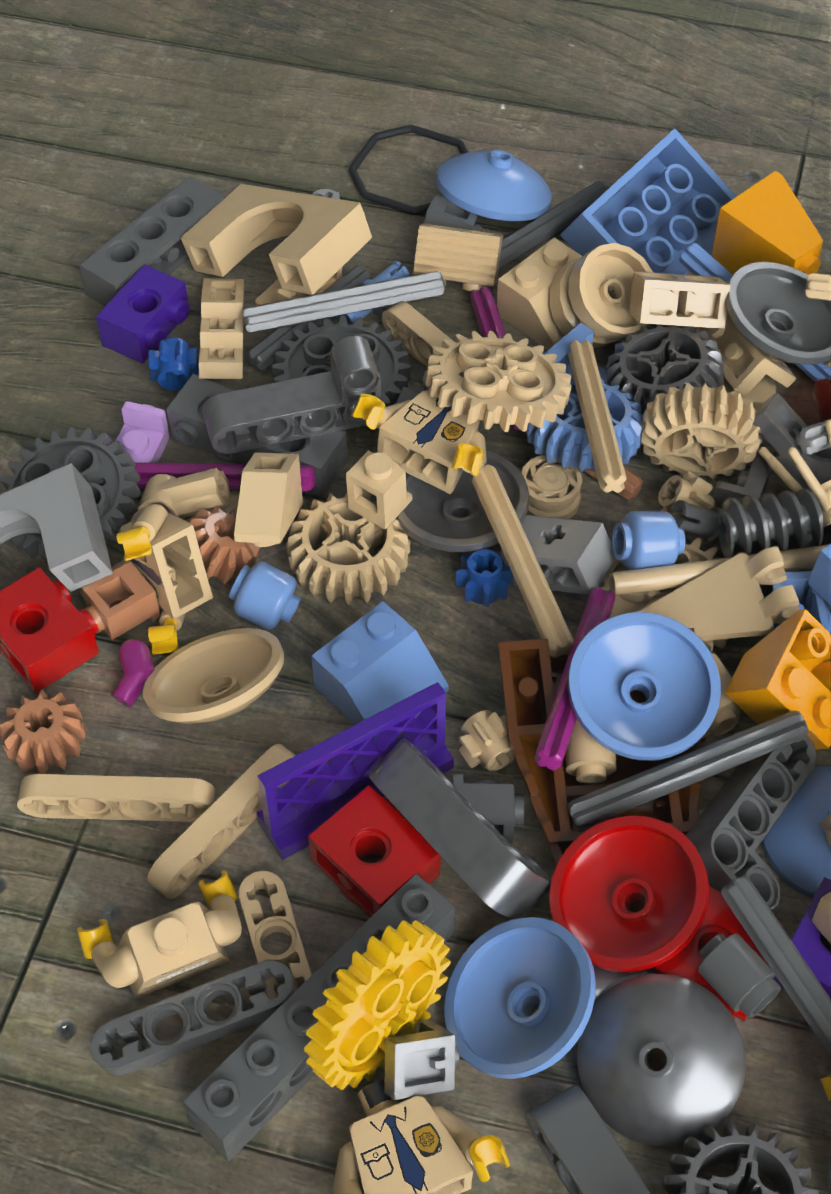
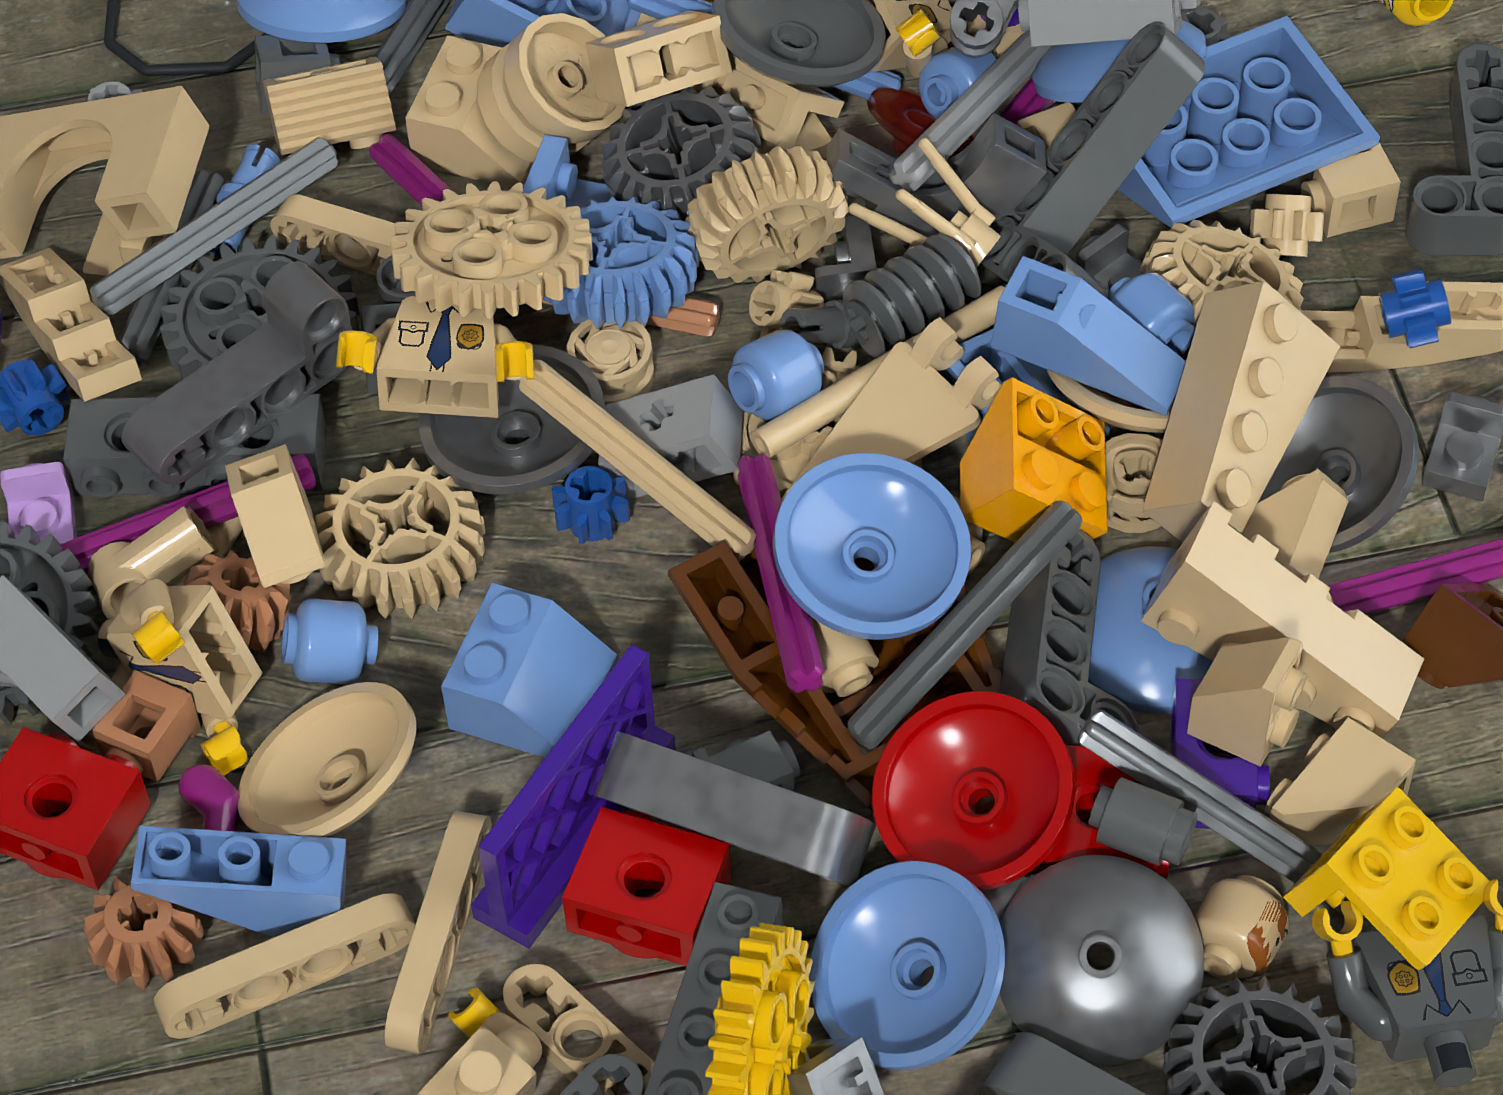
camera: 25 degrees left, 0 degrees up
tan brick [346,450,412,529] -> none
tan gear [459,710,515,772] -> none
tan axle [568,340,627,493] -> none
none -> medium blue slope [131,826,346,937]
none -> tan head [1194,875,1290,980]

